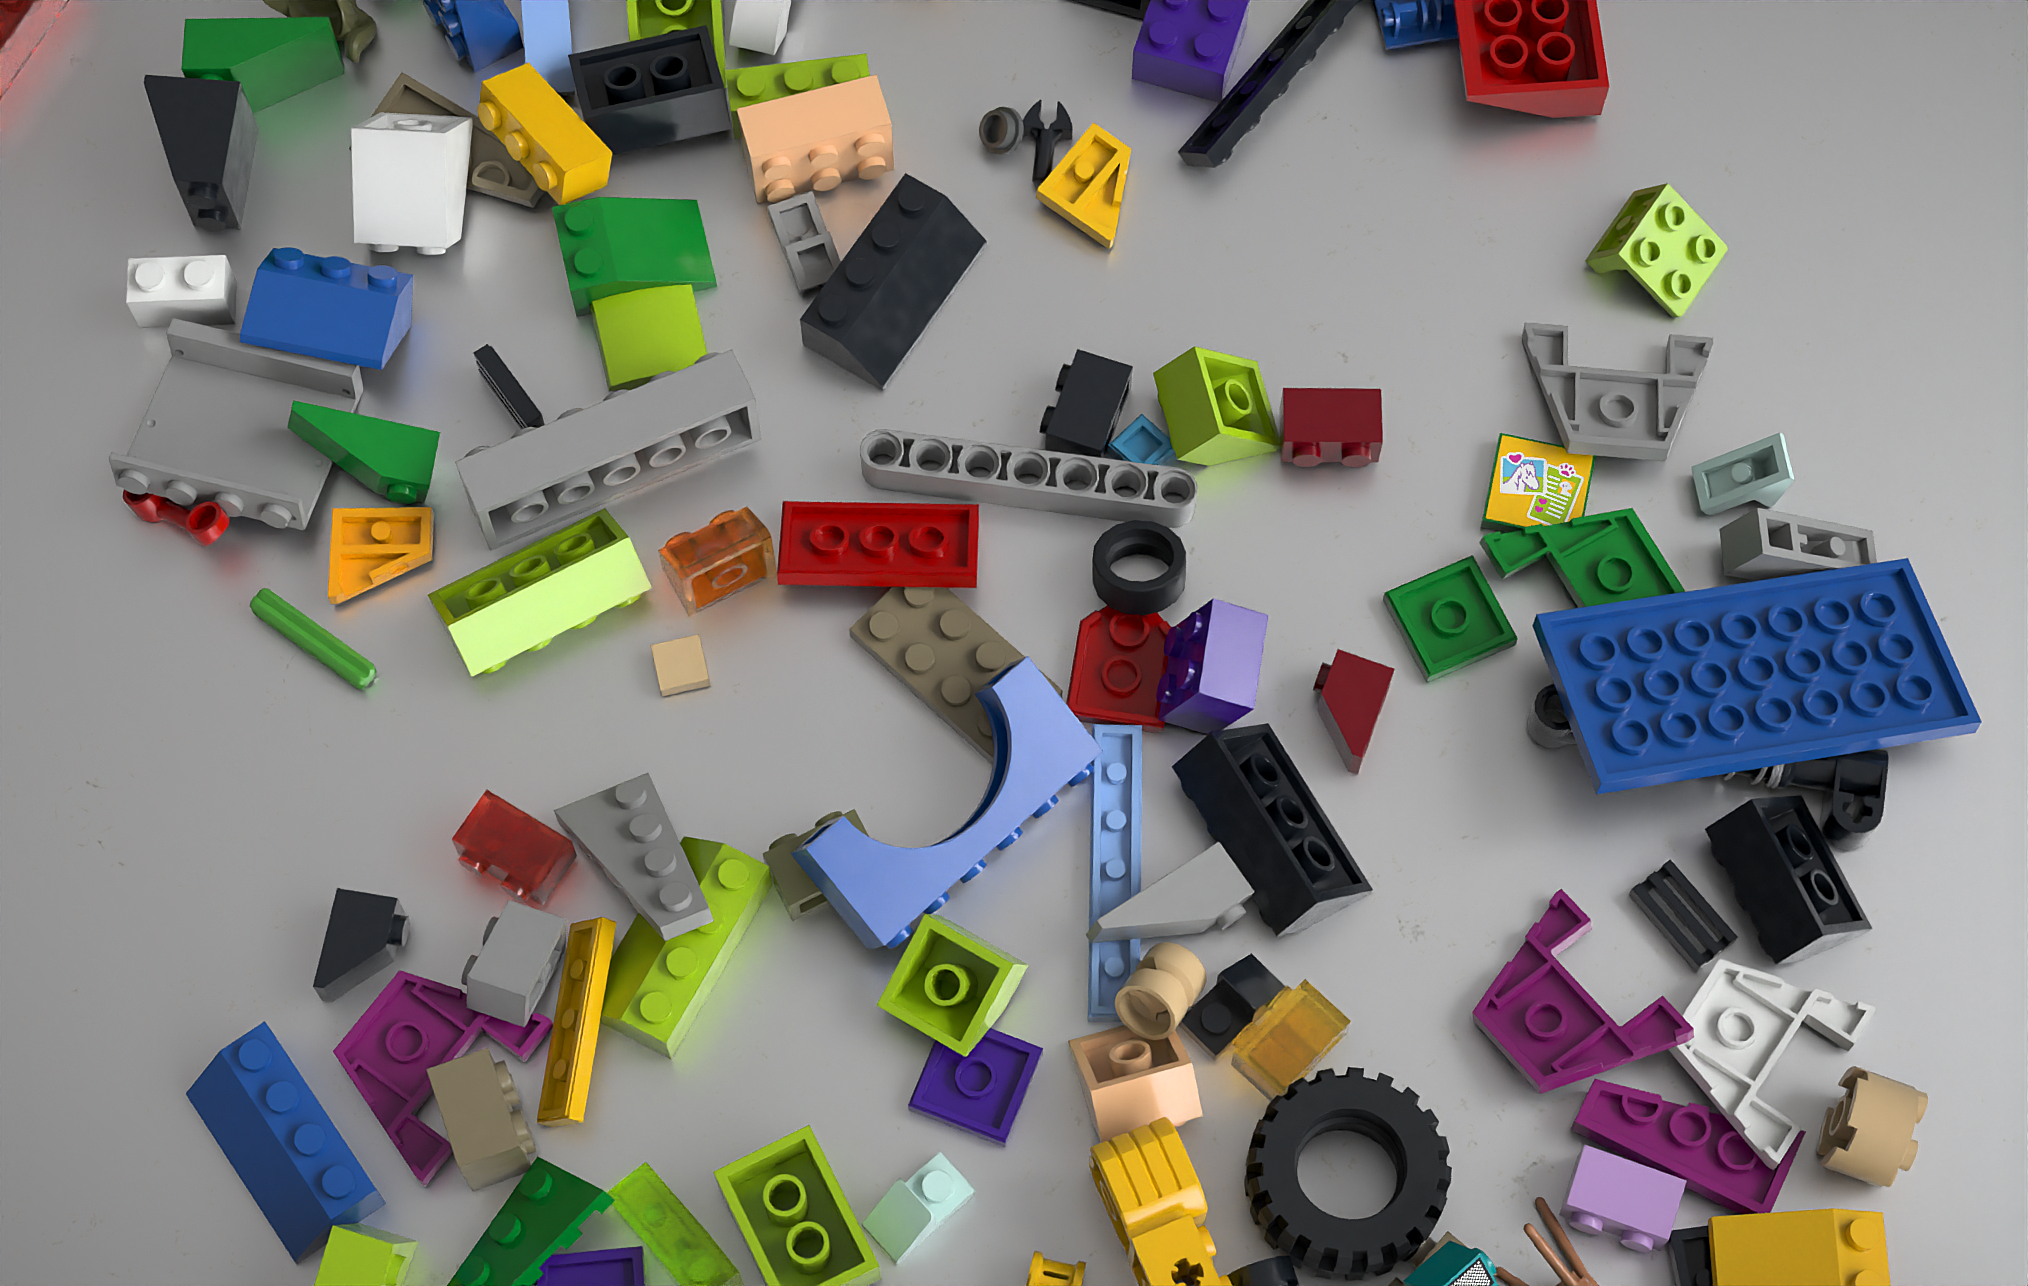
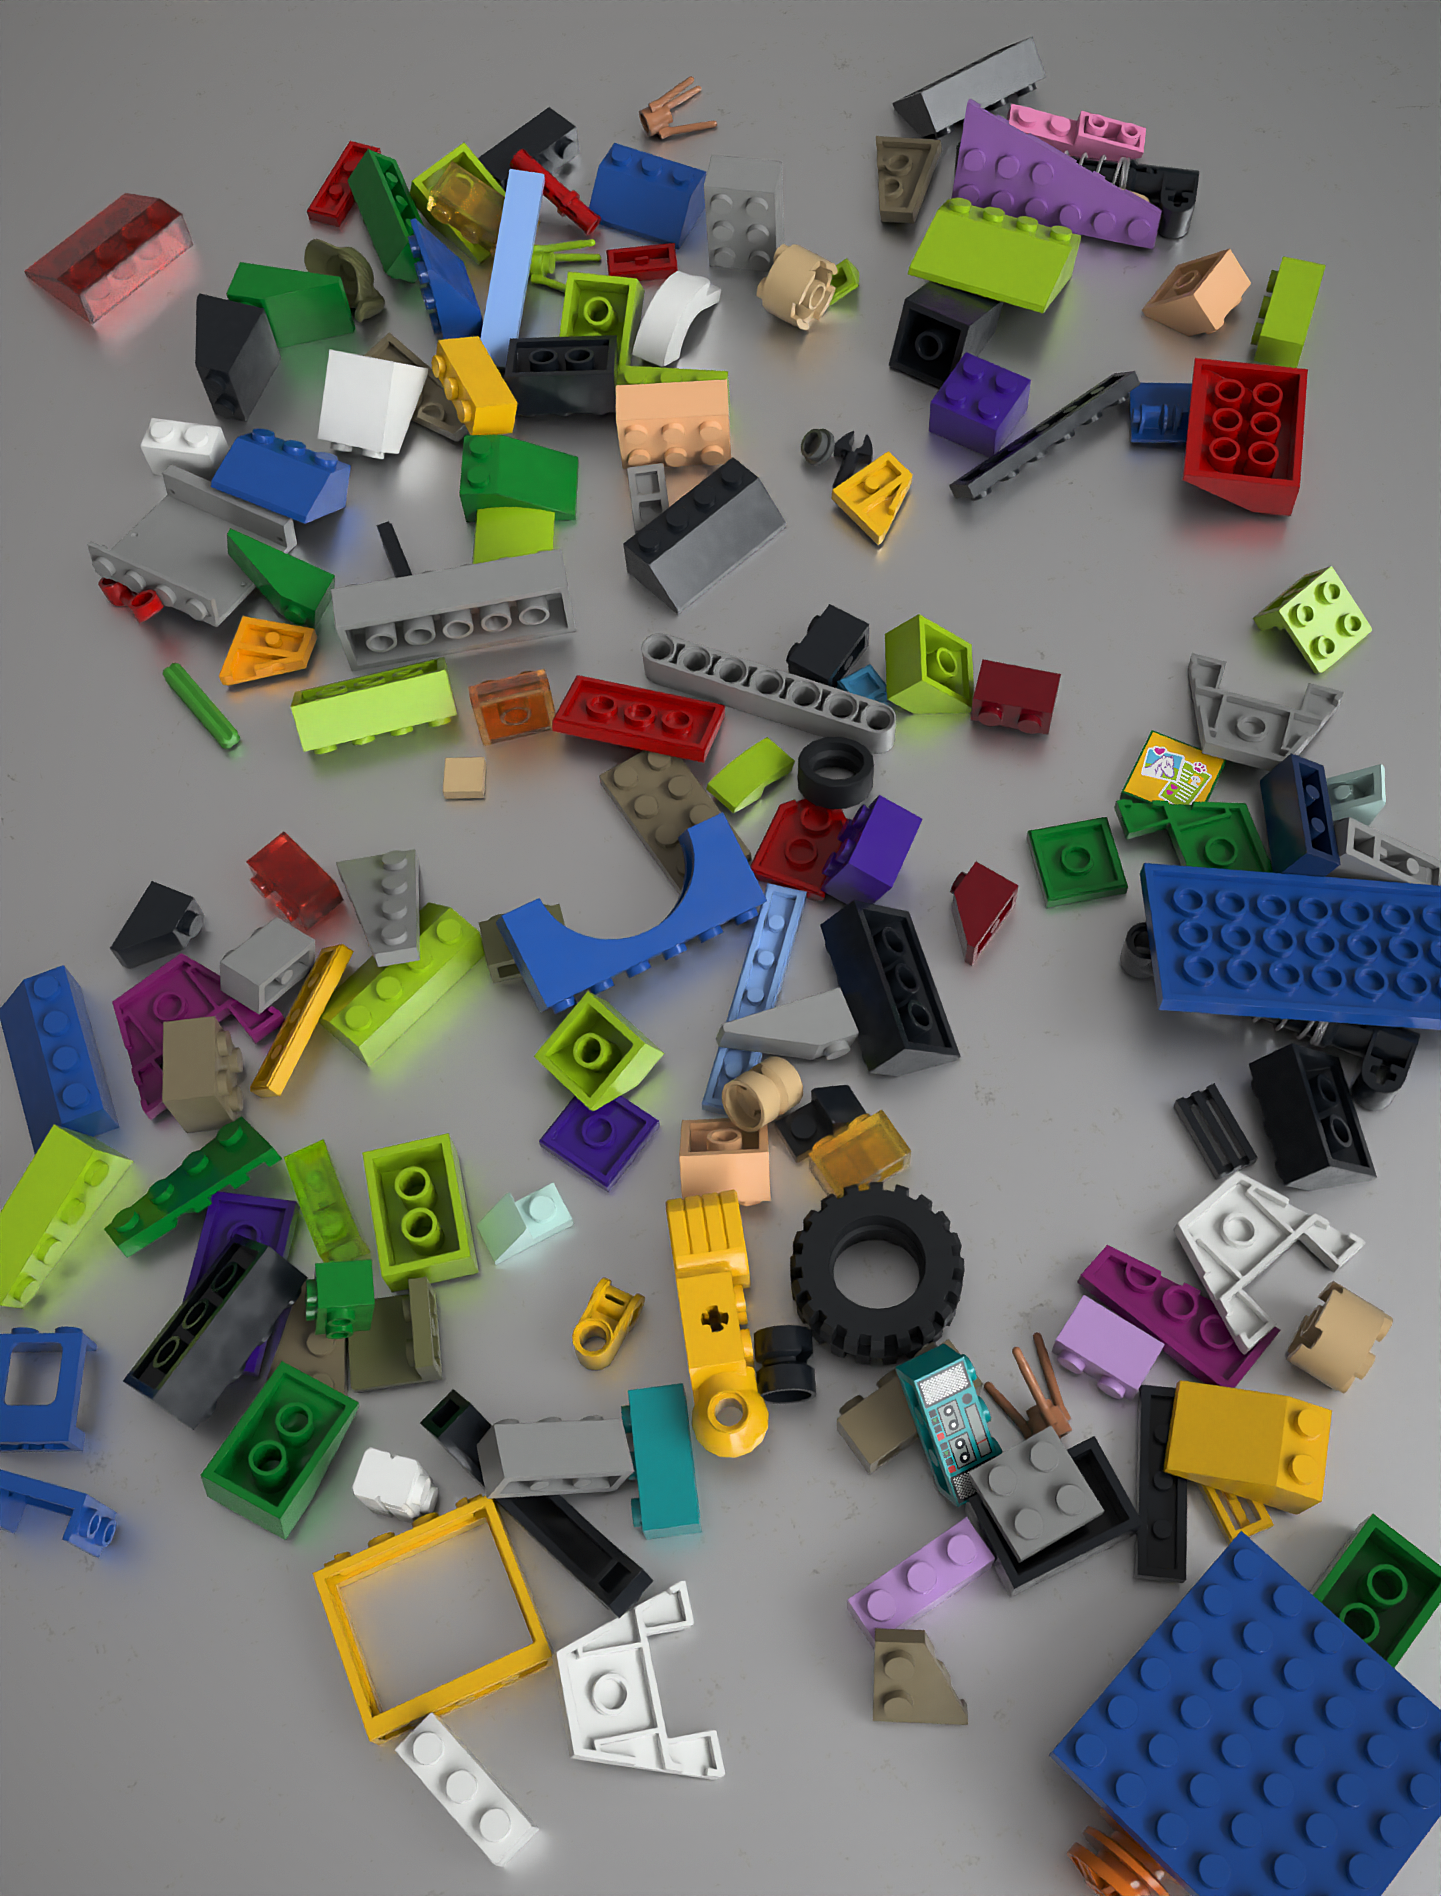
camera: 20 degrees right, 5 degrees down
magenta wing [1472,889,1694,1094] -> none
none -> lime slope [706,737,795,814]
none -> dark blue brick [1260,753,1341,877]

